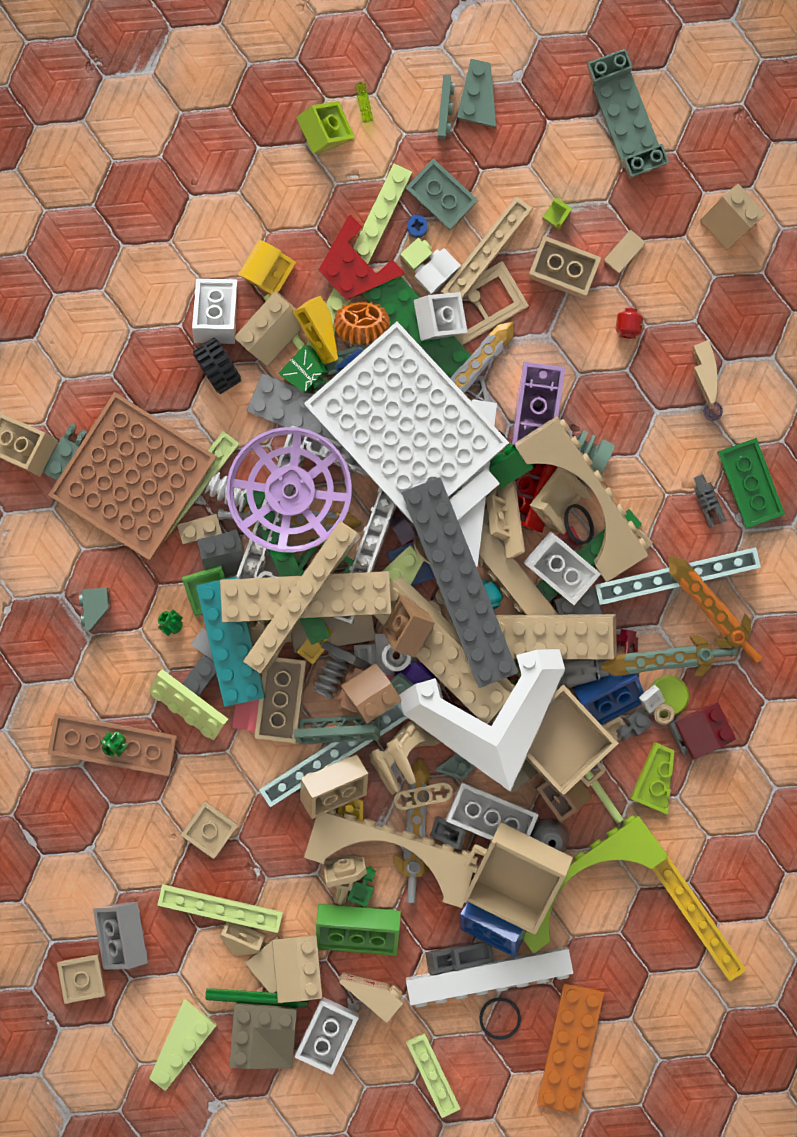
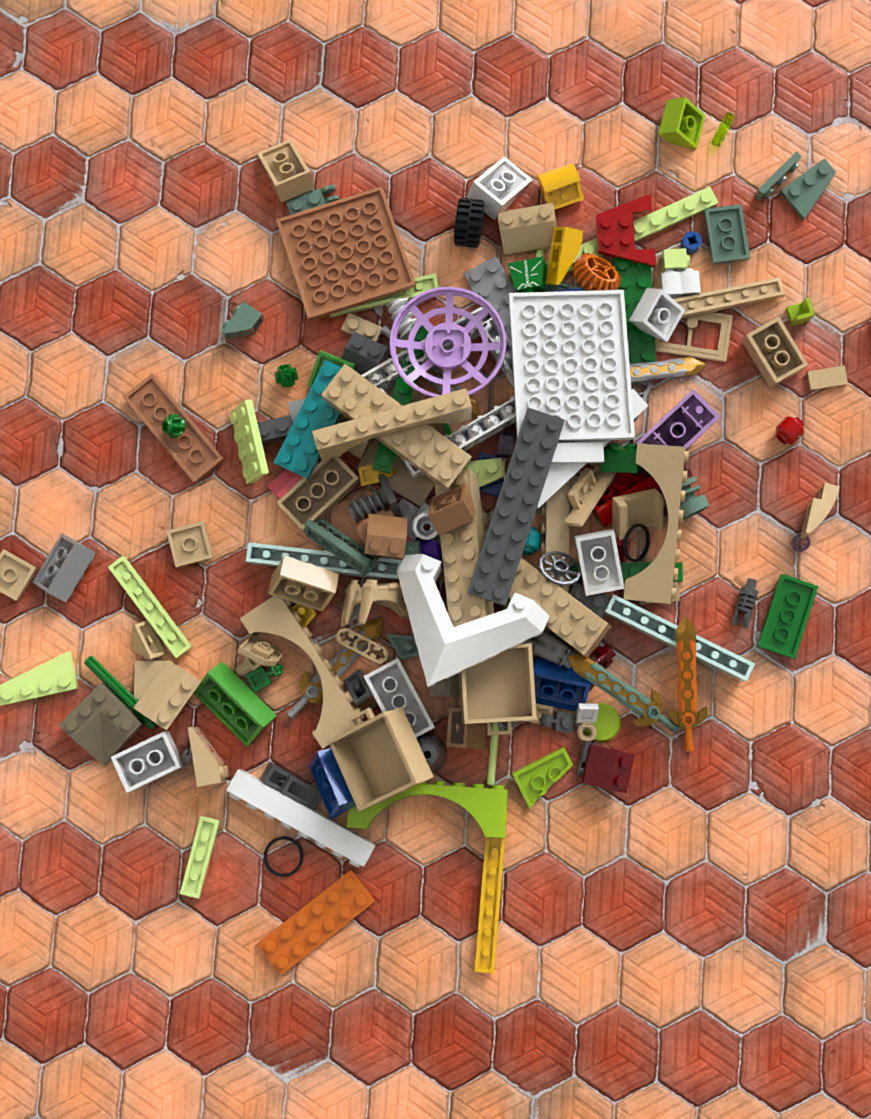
camera: 45 degrees right, 5 degrees down
none -> dark grey wheel [538,551,581,587]

